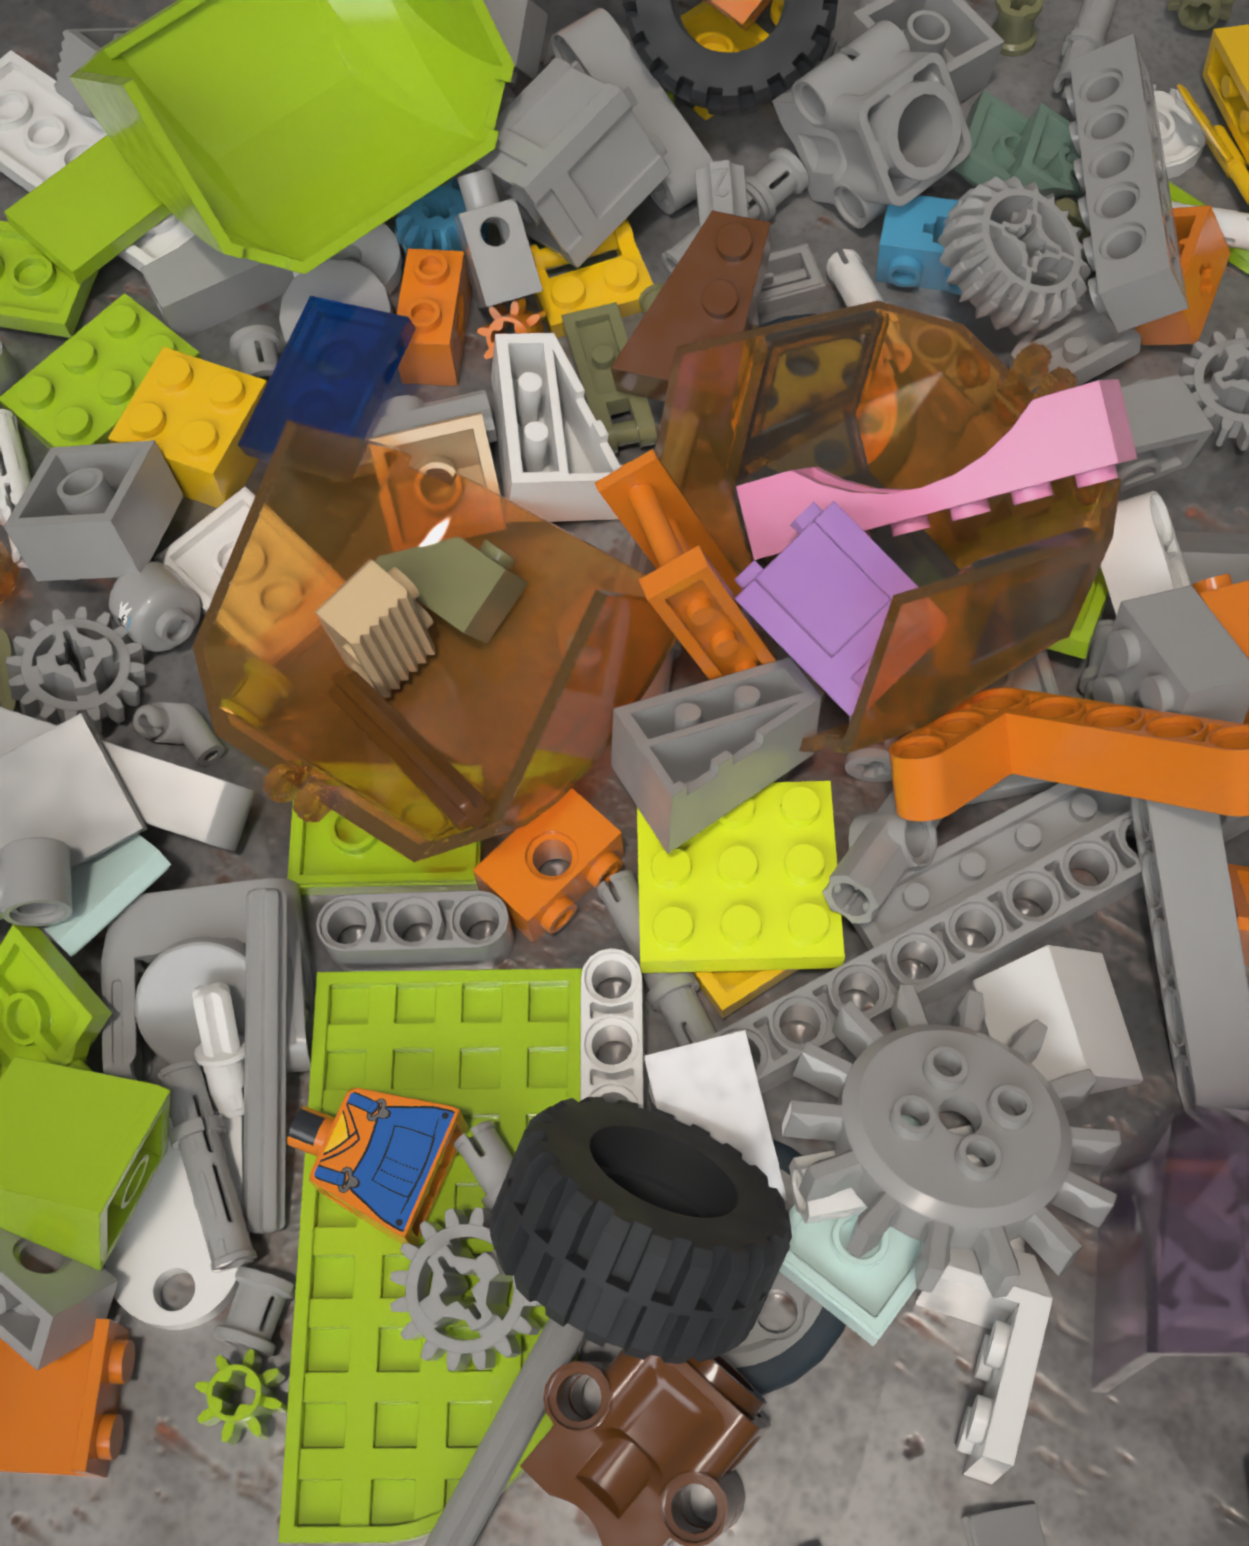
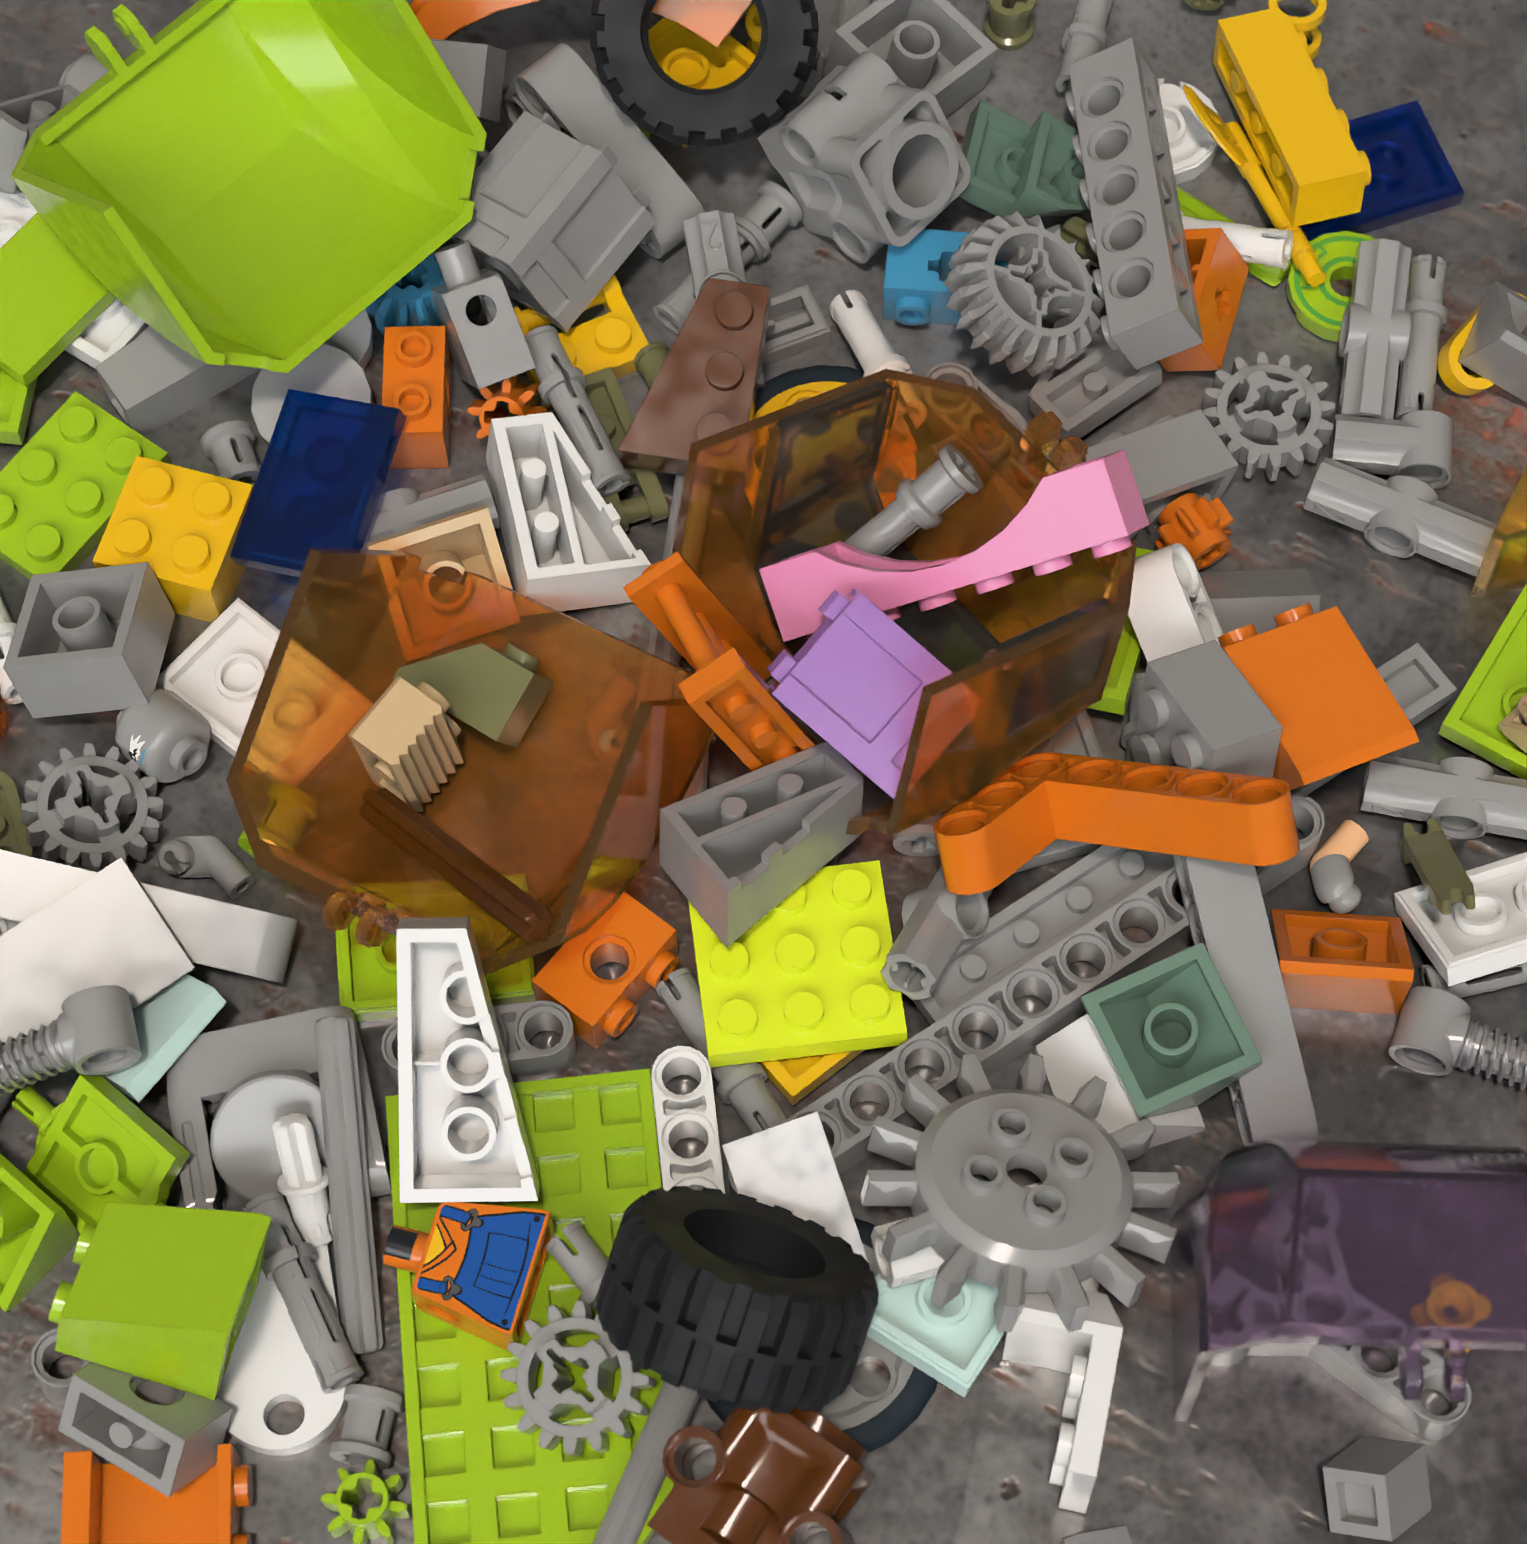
camera: 10 degrees left, 0 degrees up
none -> white wedge [396,917,540,1203]
none -> light grey pin [524,325,631,498]
none -> light grey pin [844,444,984,557]
none -> sand green slope [1081,942,1263,1120]
none -> orange gear [1155,493,1235,570]

